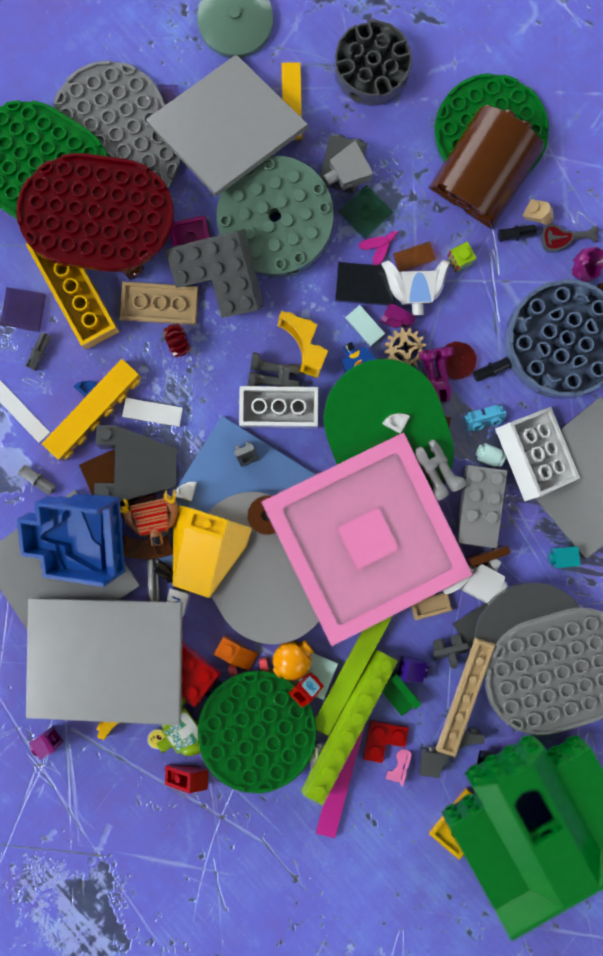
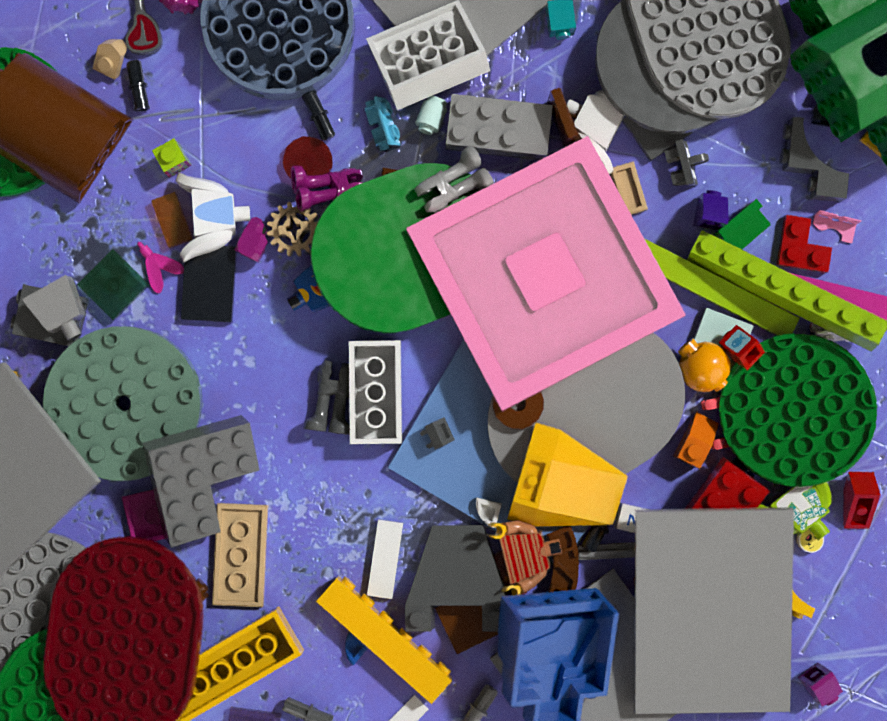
camera: 90 degrees left, 0 degrees up
dark red gear [163,323,191,358] -> none
yellow arch [277,310,328,378] -> none
light aqua tile [345,305,385,347] -> none
white tile [382,413,410,433] -> none
tan tile [436,638,495,757] -> none

